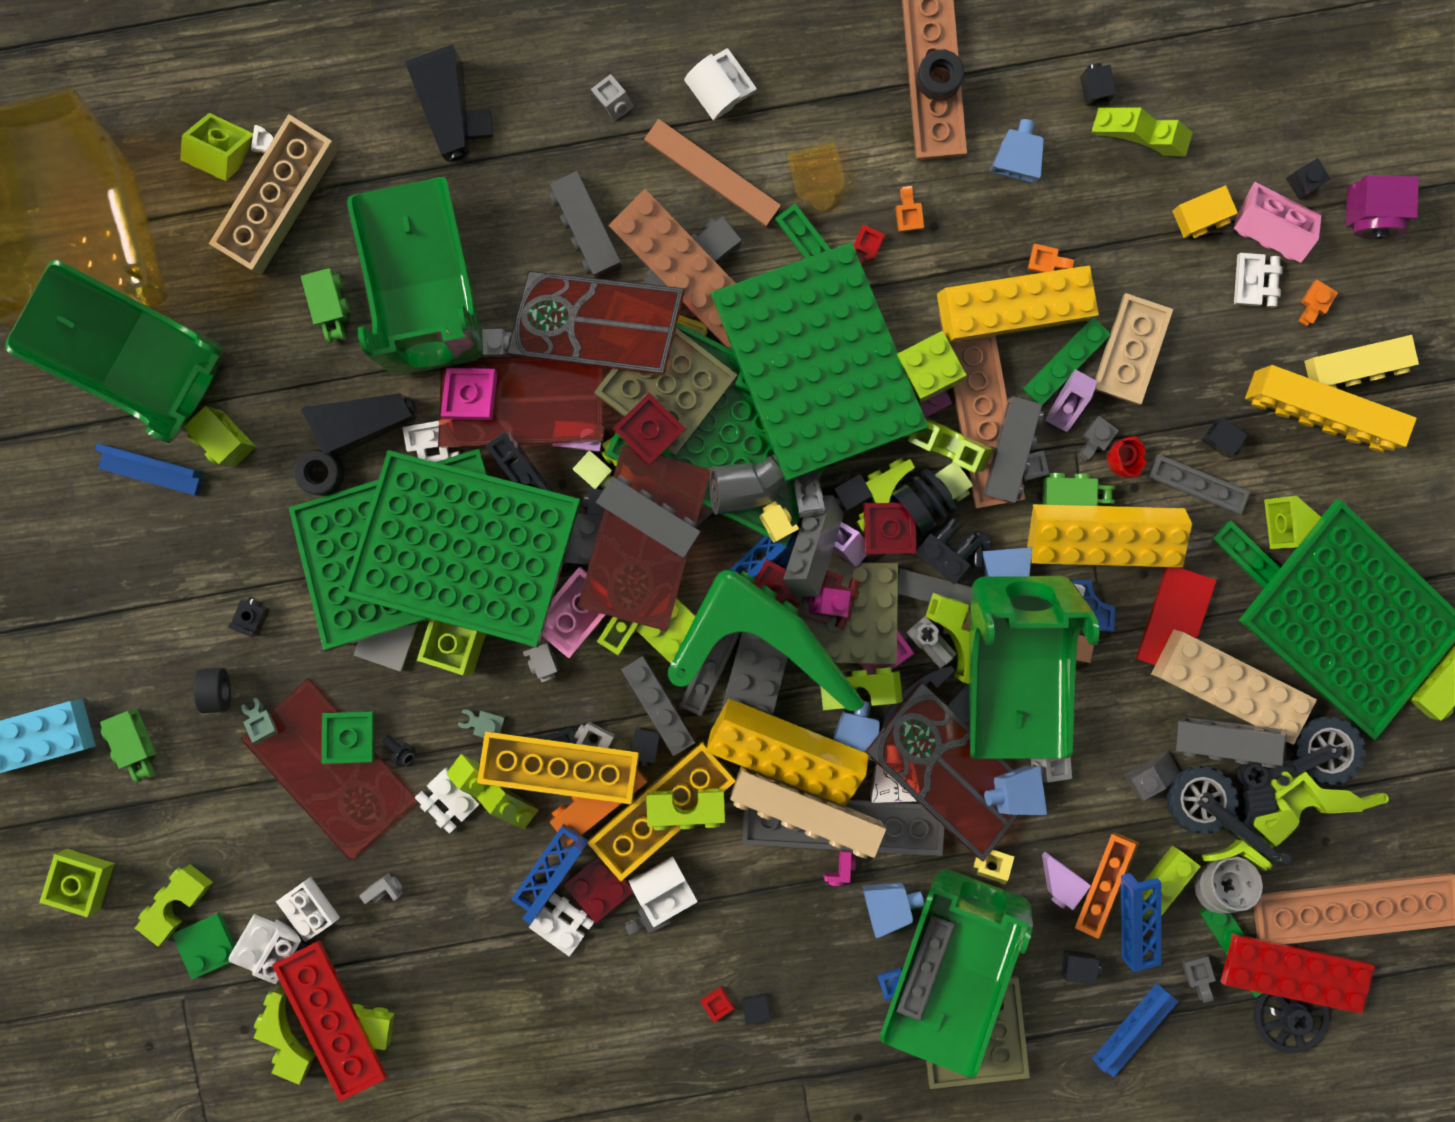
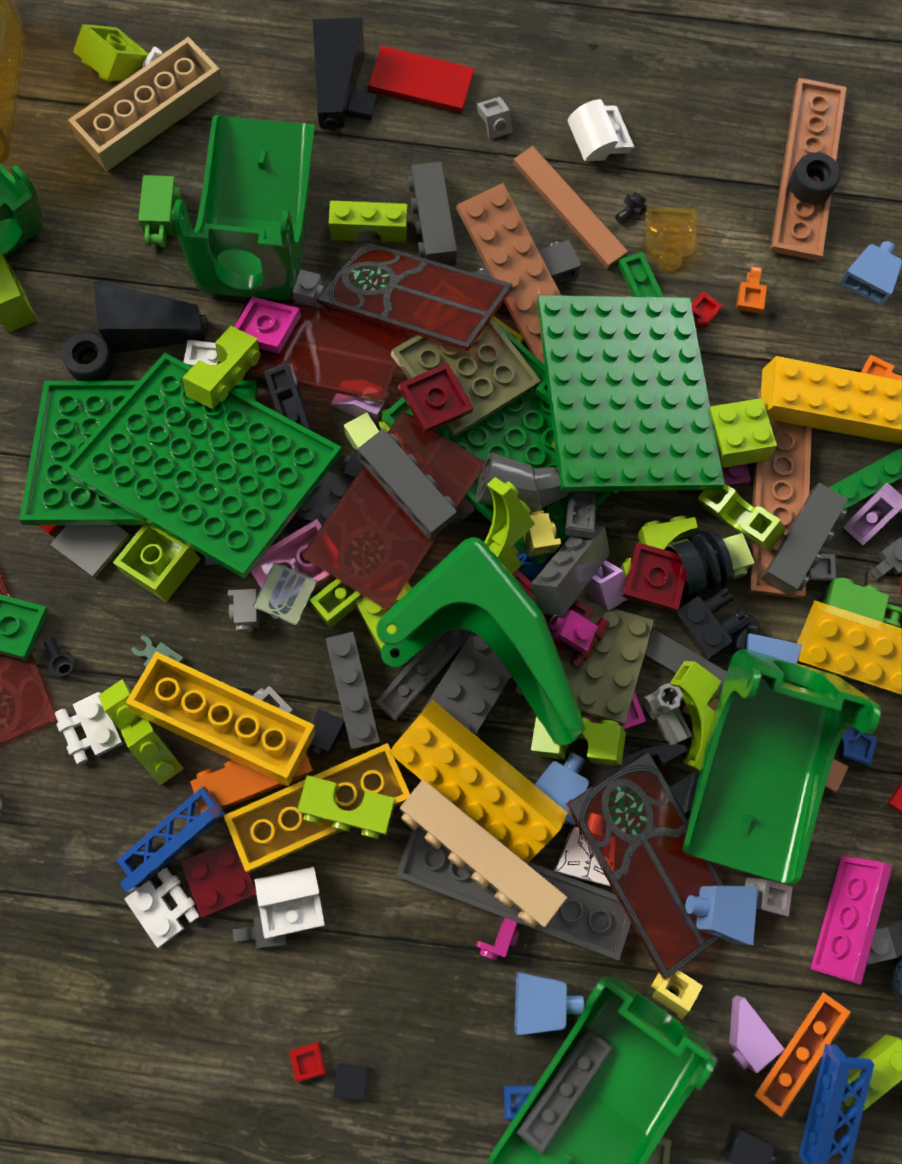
camera: 15 degrees right, 15 degrees down
black brick [833,474,873,511] -> none
none -> lime arch [183,326,260,409]
none -> clear light blue piece [253,562,317,625]
none -> lime arch [329,201,407,243]
none -> red tile [368,46,474,114]
none -> lime arch [484,477,535,575]
none -> black plate [615,191,648,223]
none -> dark pink tile [811,856,892,985]

